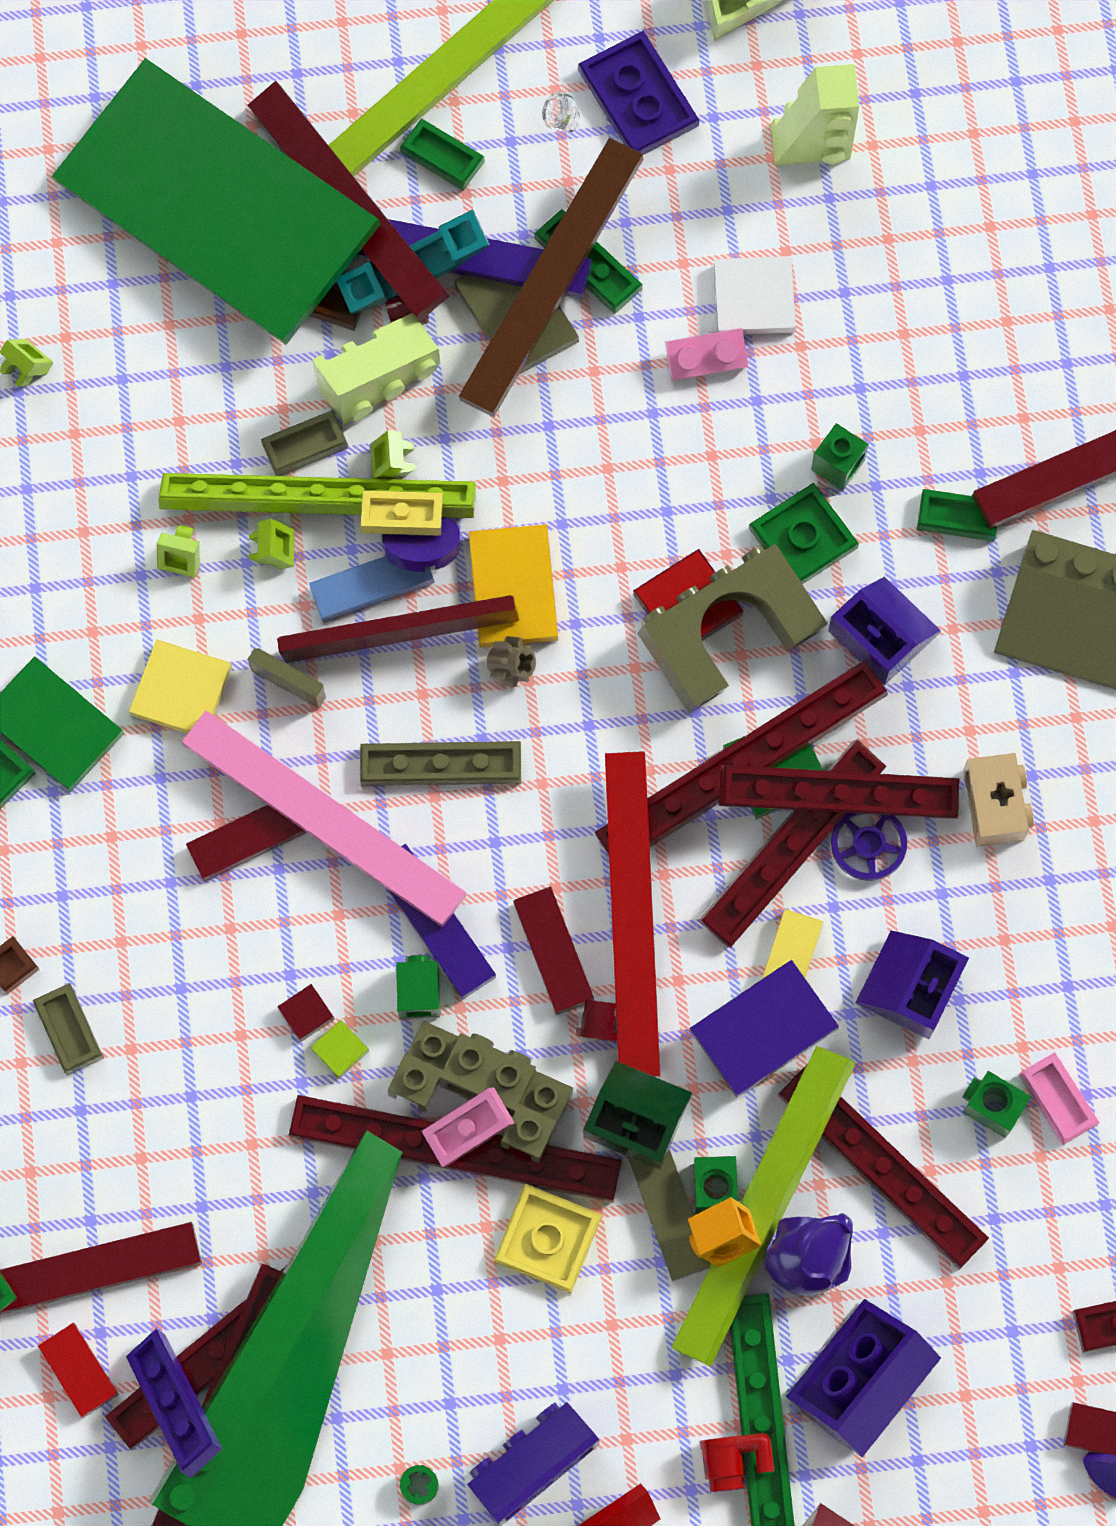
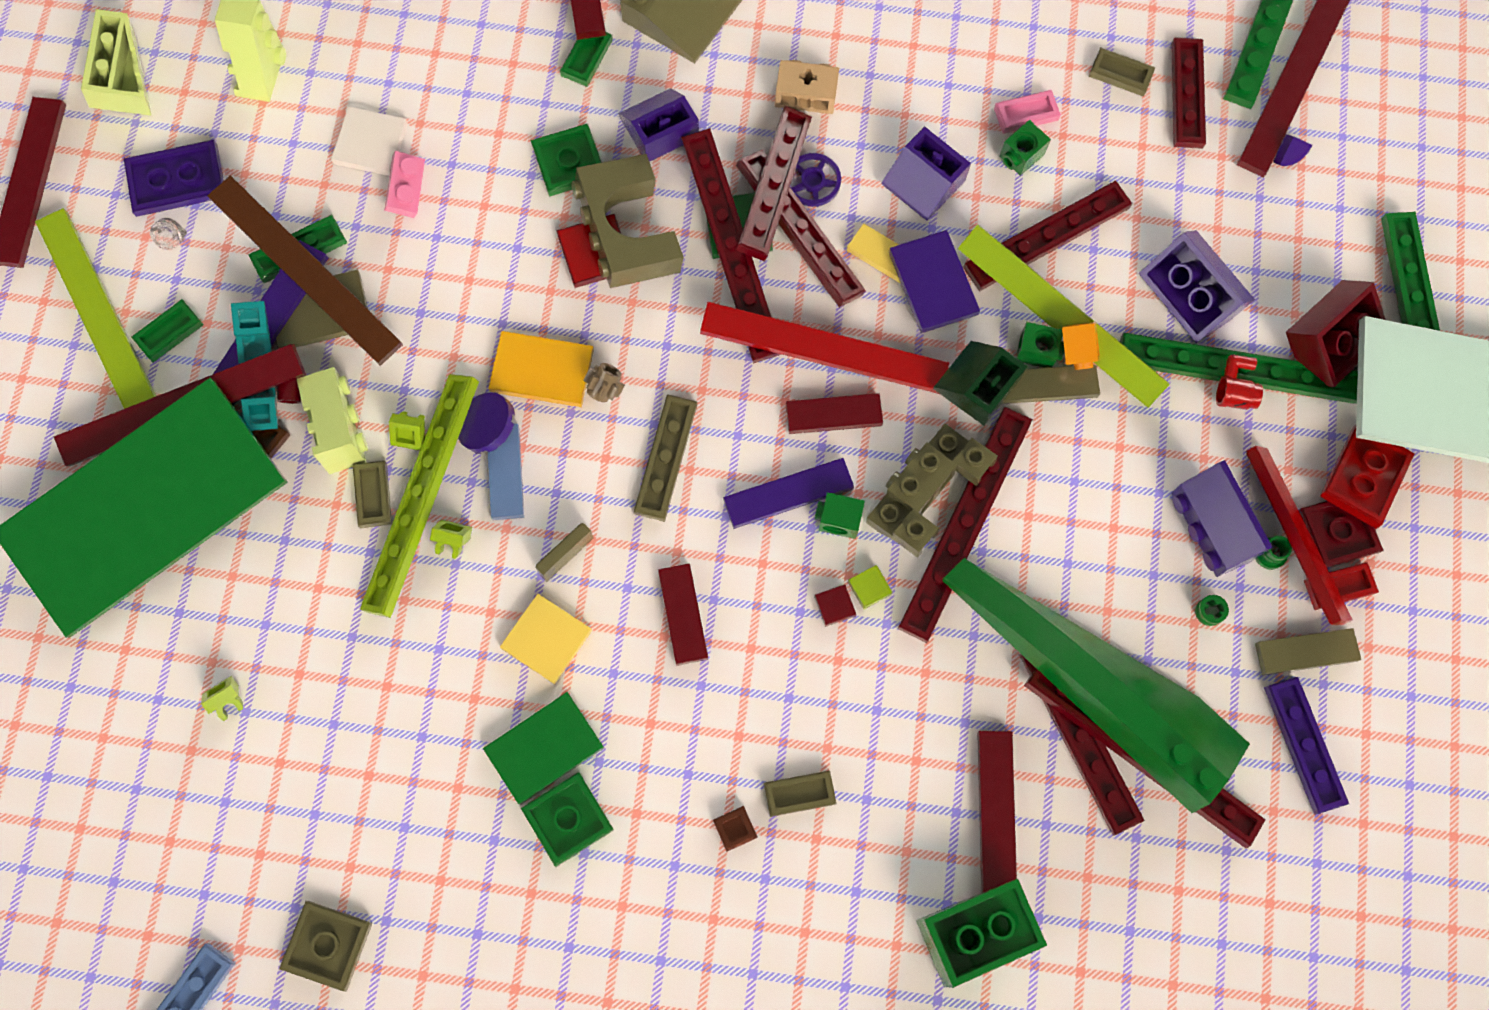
camera: 80 degrees left, 0 degrees up
red tile [38,1322,119,1418] -> none
dark purple tile [126,1329,222,1478] -> none
lime tile [157,525,200,578] -> none
bright pink tile [182,710,467,928] -> none
dark red tile [277,595,519,663] -> none
light yellow plate [361,491,443,536] -> none
bright pink plate [422,1087,515,1167] -> none
light yellow tile [494,1184,602,1294] -> none
dark red piece [576,1000,617,1041] -> none
dark purple helmet [764,1213,853,1296] -> none
green brick [811,423,869,491] -> none

